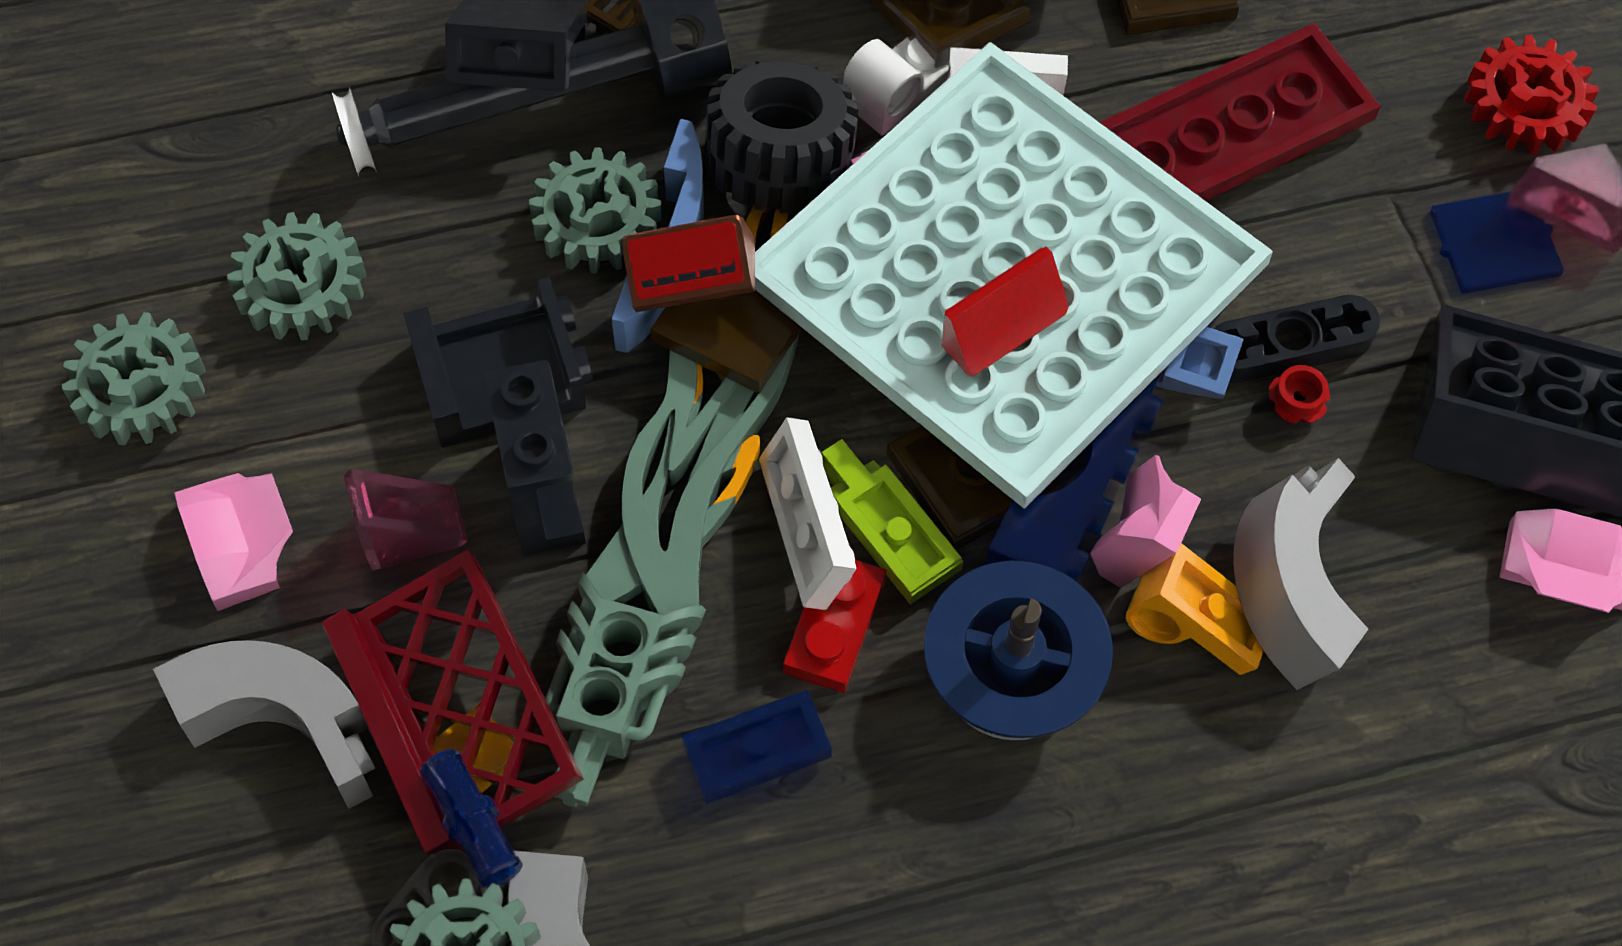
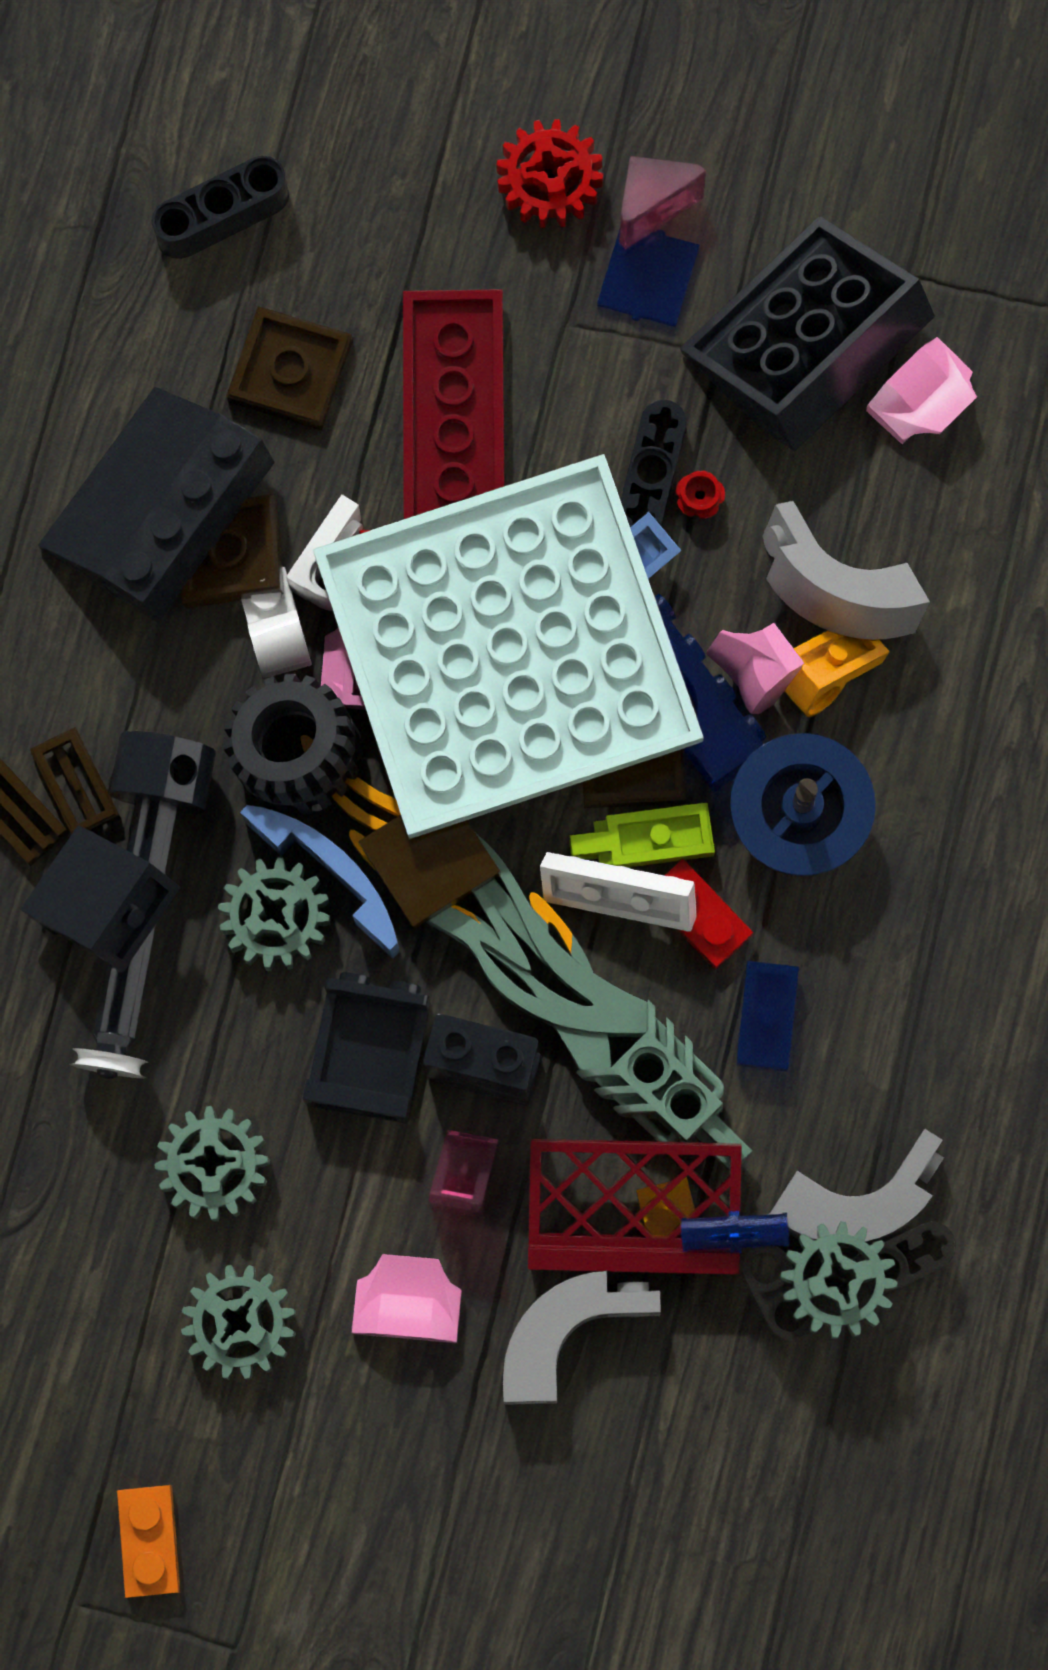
camera: 55 degrees left, 15 degrees up
red slope [623,215,755,312] -> none
red slope [941,246,1068,376] -> none

